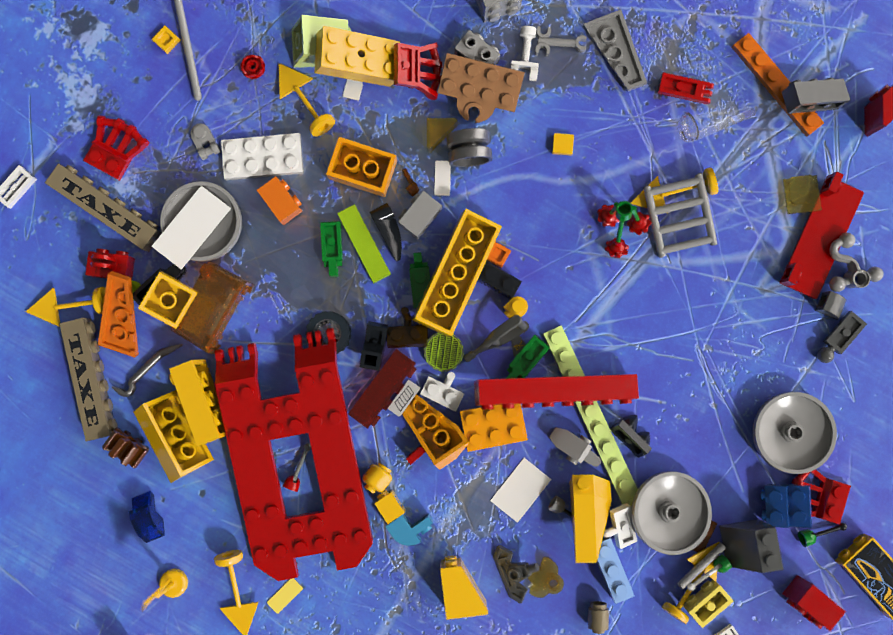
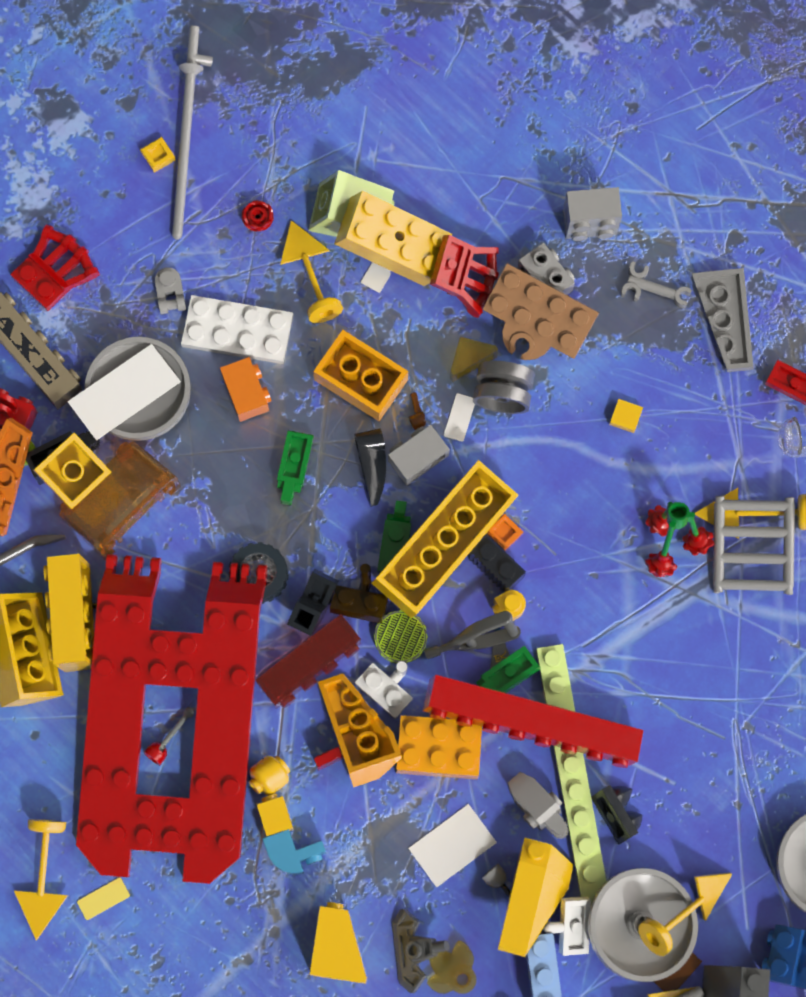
camera: 10 degrees right, 10 degrees down
lime tile [337,204,391,284] -> none
white sticker [388,380,420,417] -> none
white bar [511,26,539,81] -> none
none -> yellow piece [638,873,732,956]

